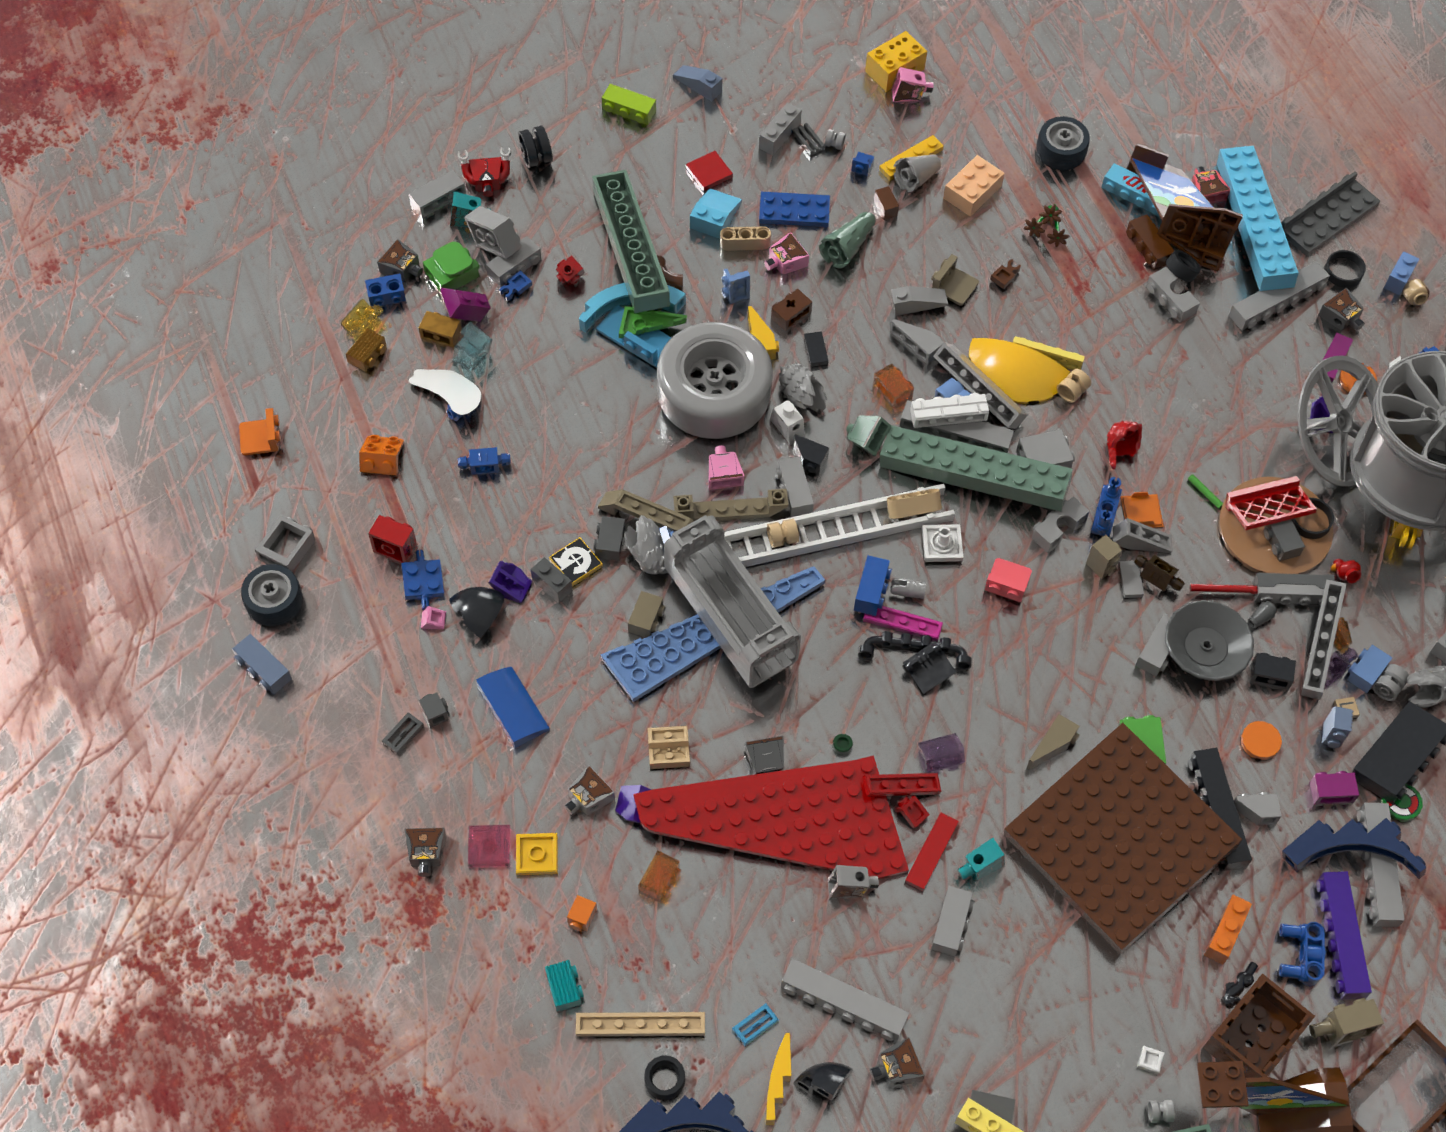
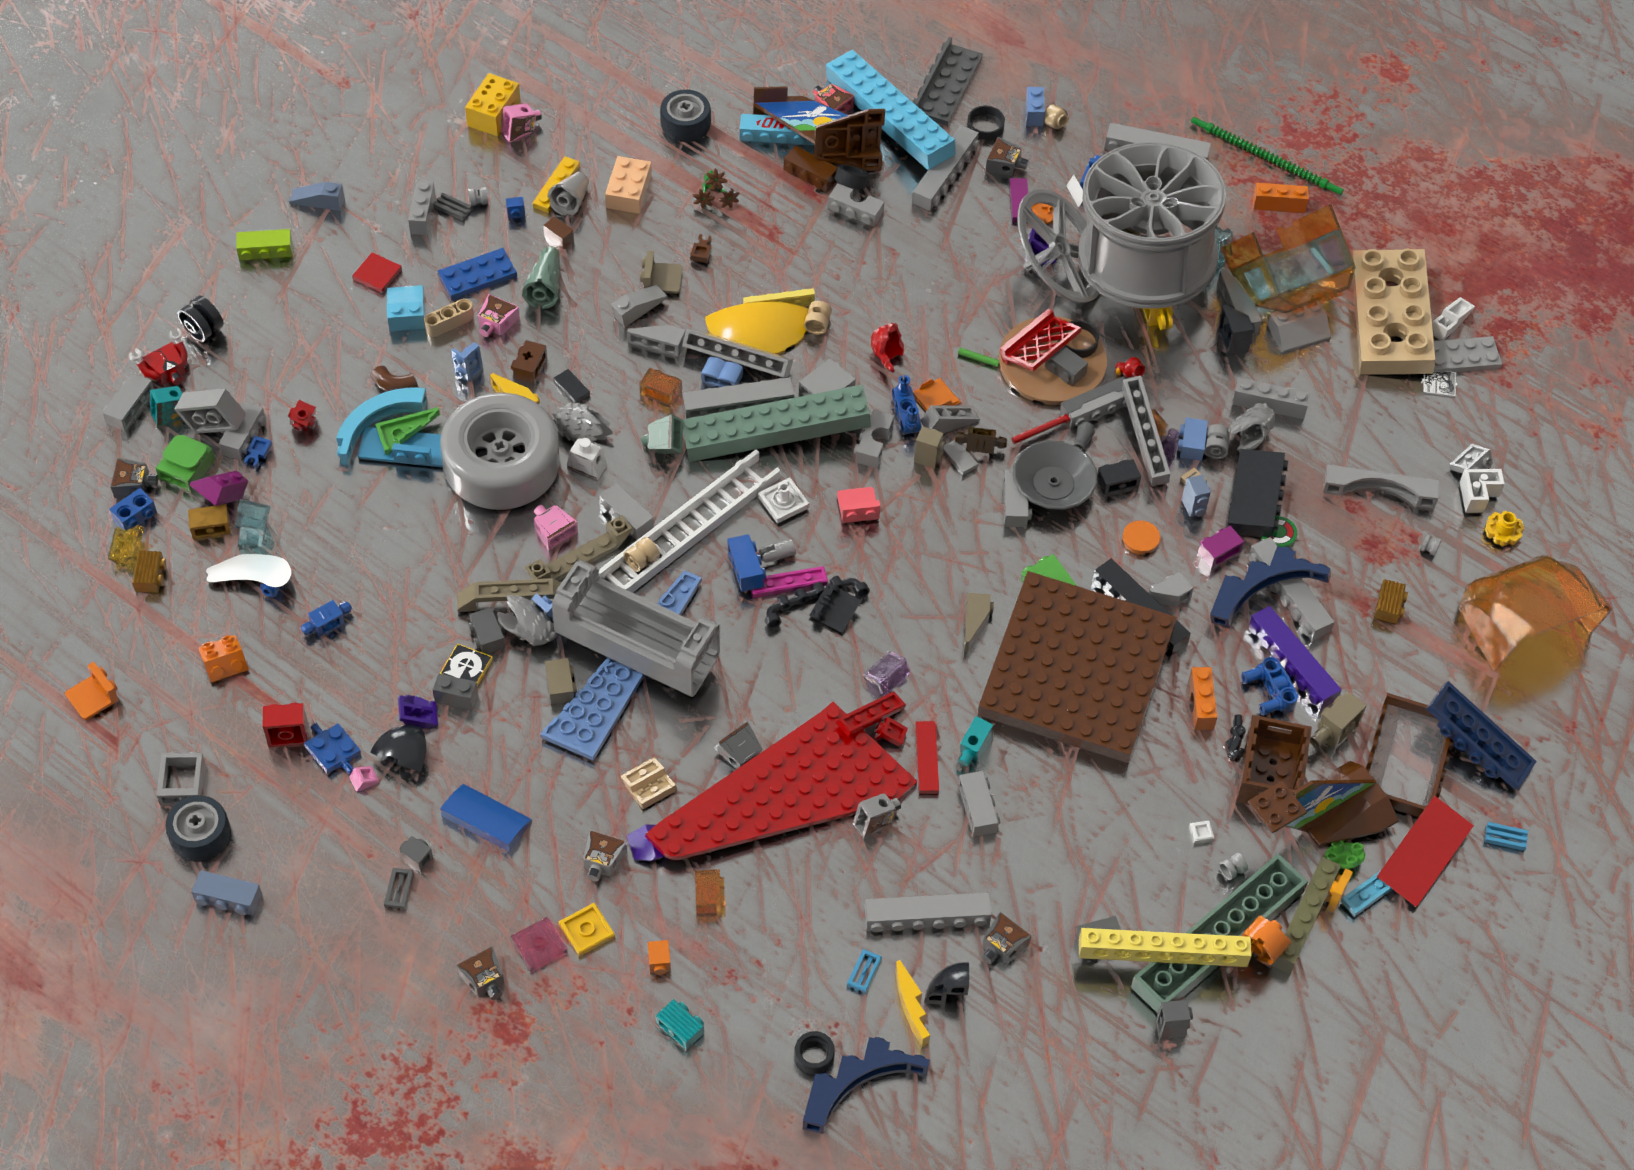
camera: 30 degrees left, 5 degrees down
tan plate [576,1012,705,1036] -> none
sand green brick [592,170,670,313] -> none
black slope [793,434,829,474] -> none
dark green tile [833,734,853,755] -> none
tan beam [887,489,942,519] -> none
white brick [910,393,989,428] -> none

